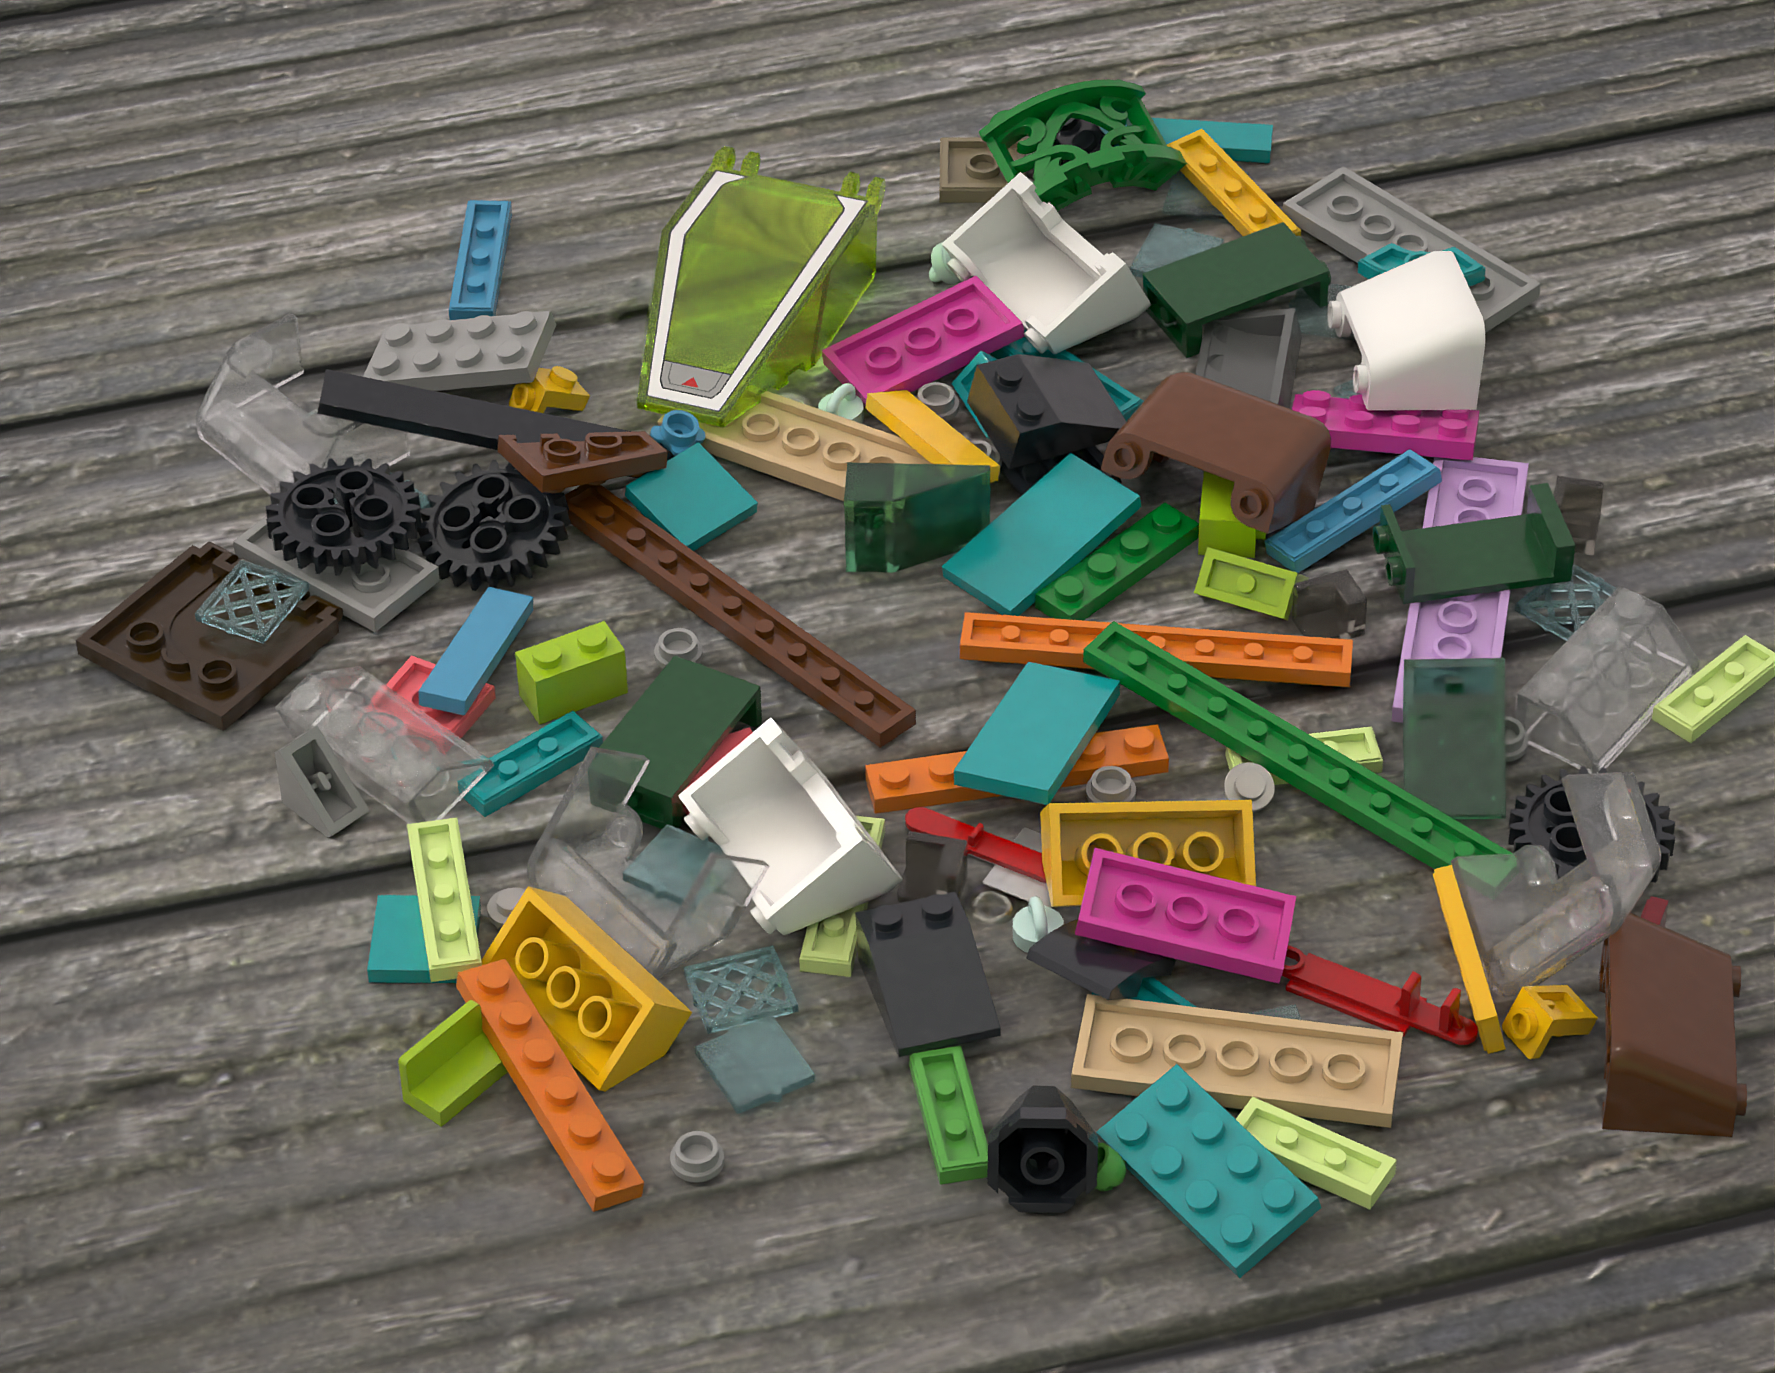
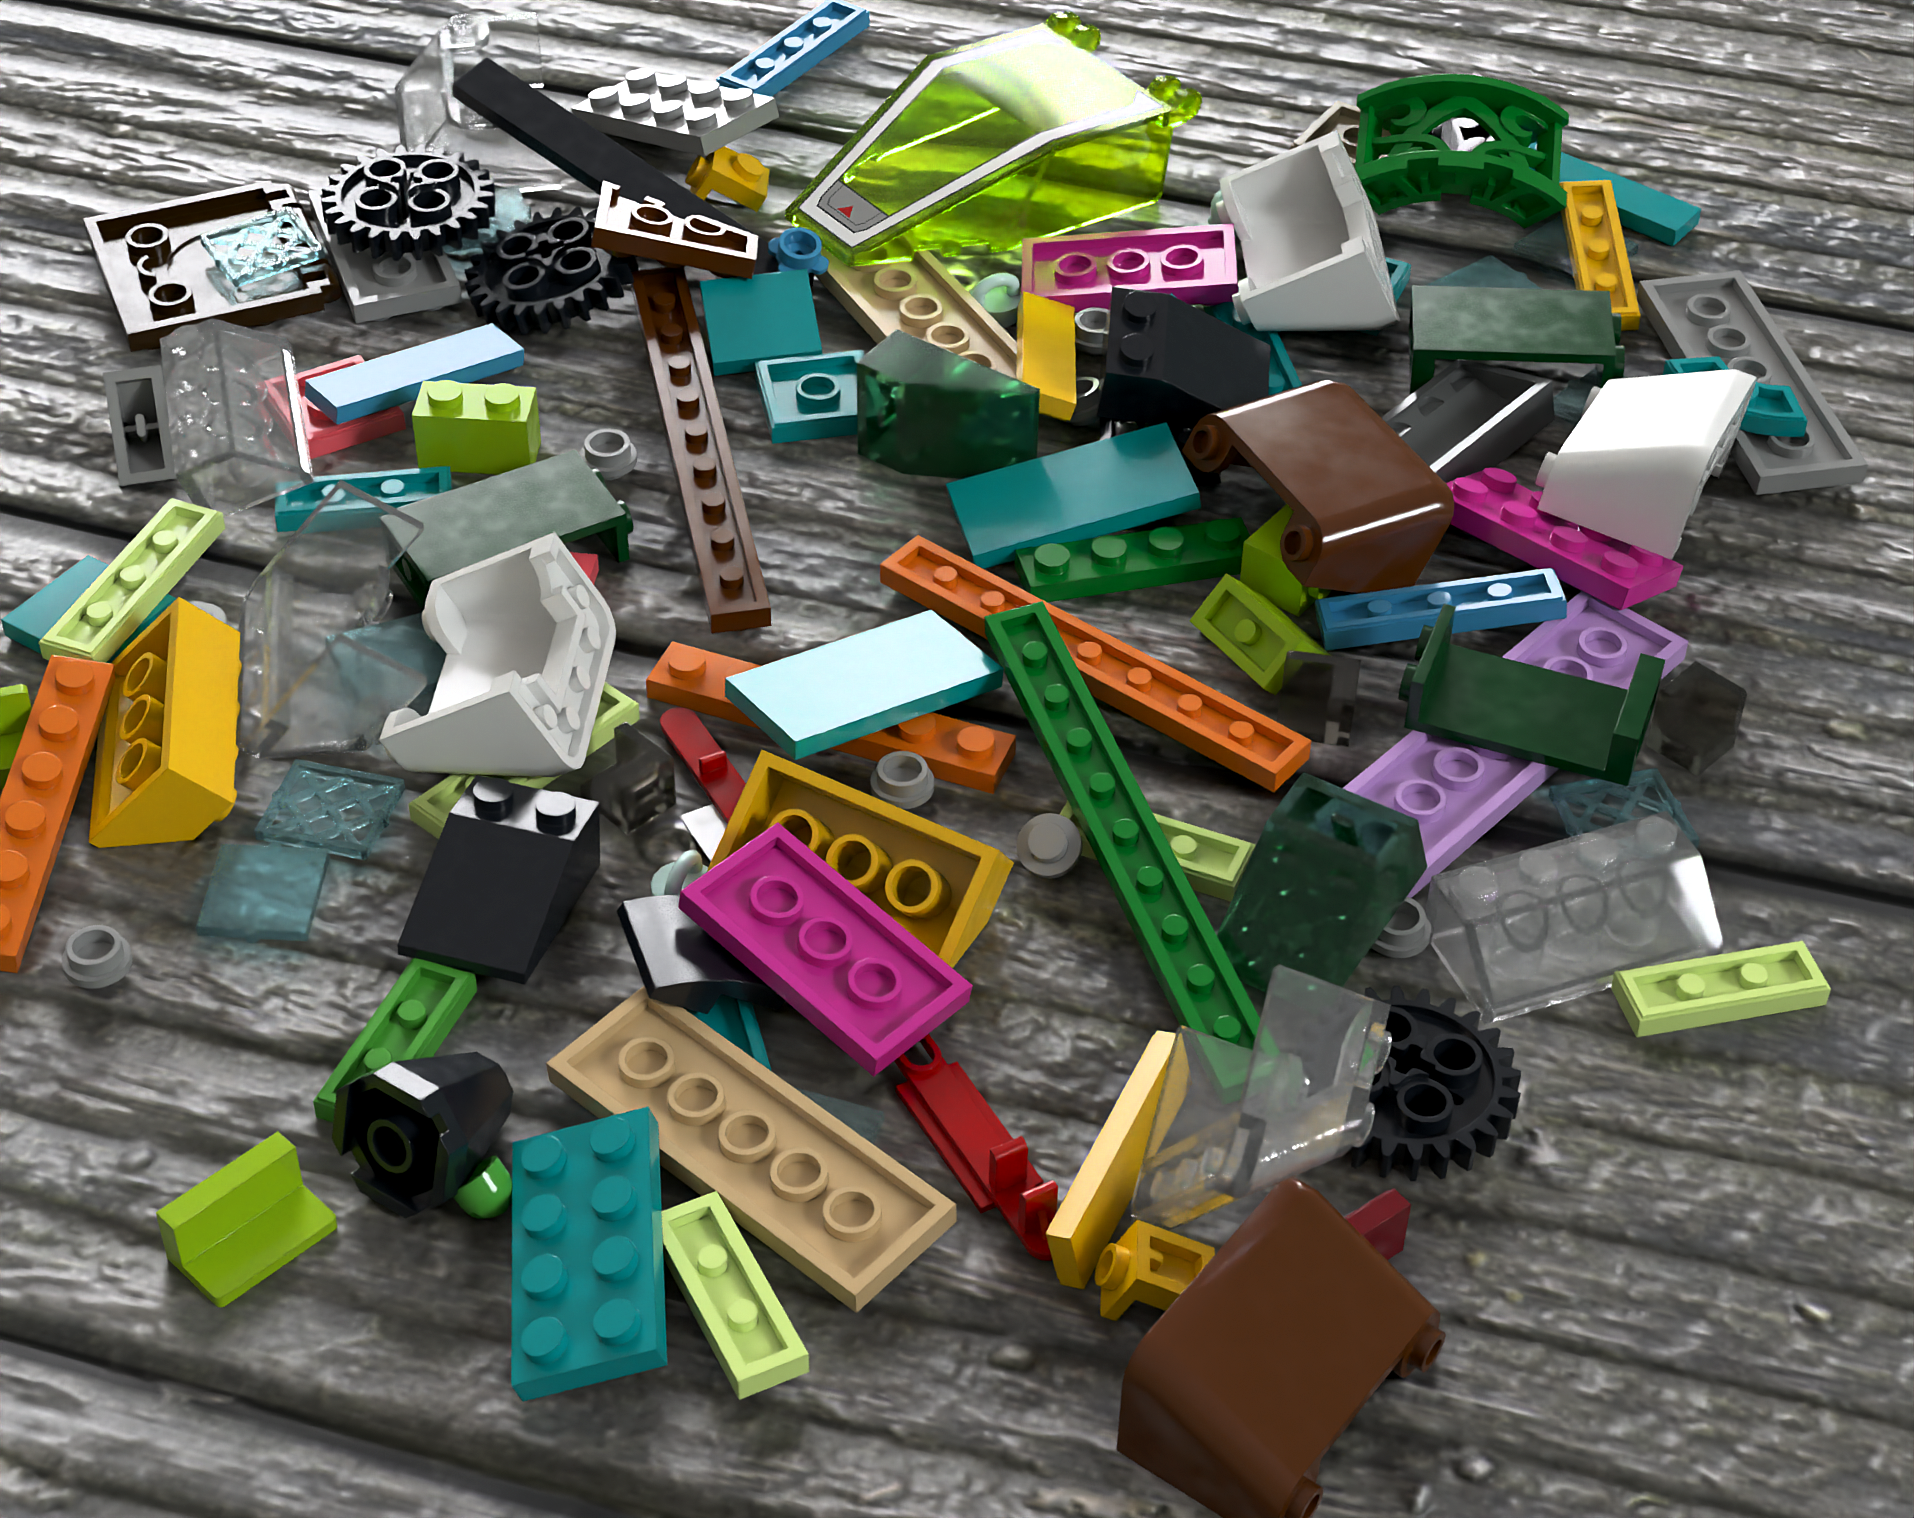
camera: 30 degrees right, 0 degrees up
none -> lime panel [156,1131,337,1307]
none -> teal tile [754,350,883,444]

